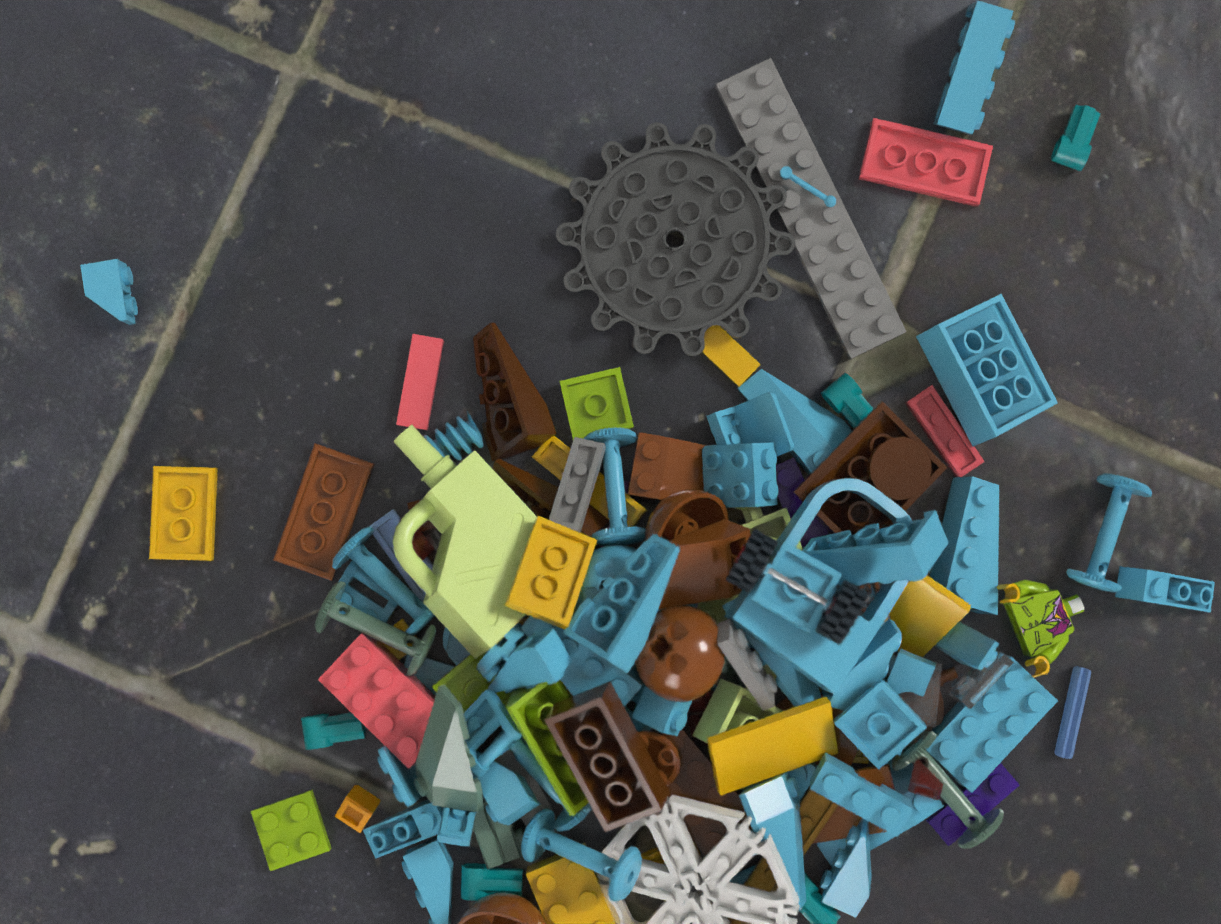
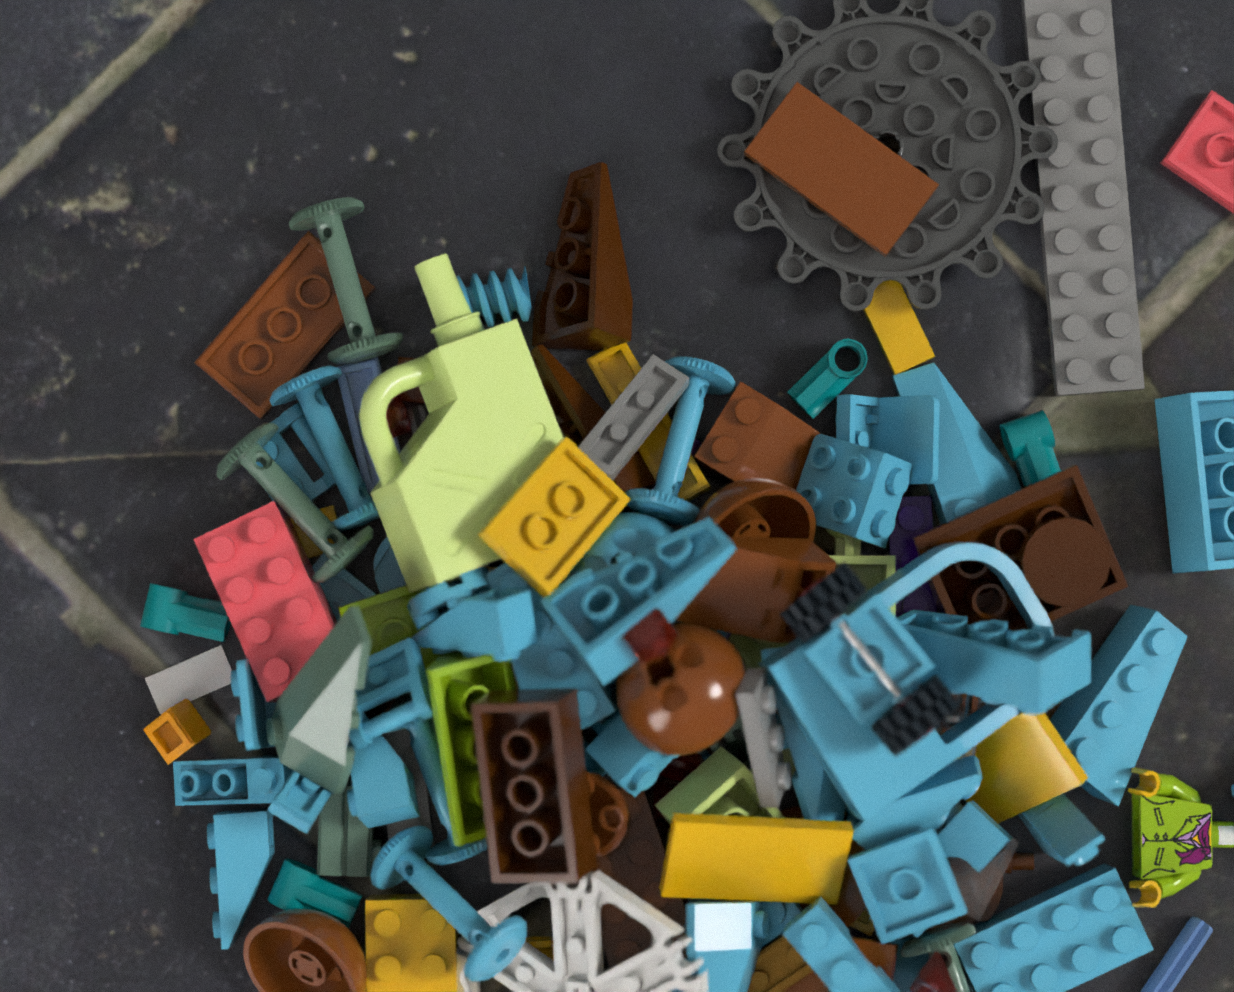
camera: 15 degrees right, 0 degrees up
yellow tile [149,466,218,561] -> none
lime plate [251,790,332,871] -> none
coral tile [396,334,444,431] -> none
lime plate [560,367,634,440] -> none
medium azure hinge [780,166,836,207] -> none
coral tile [905,385,985,477] -> none
clear plate [948,652,1014,709] -> none
none -> white sticker [145,645,232,714]
none -> sand green hose [289,197,403,365]
none -> clear red slope [621,607,678,664]
none -> dark orange tile [744,82,939,257]
none -> teal piece [786,339,868,419]

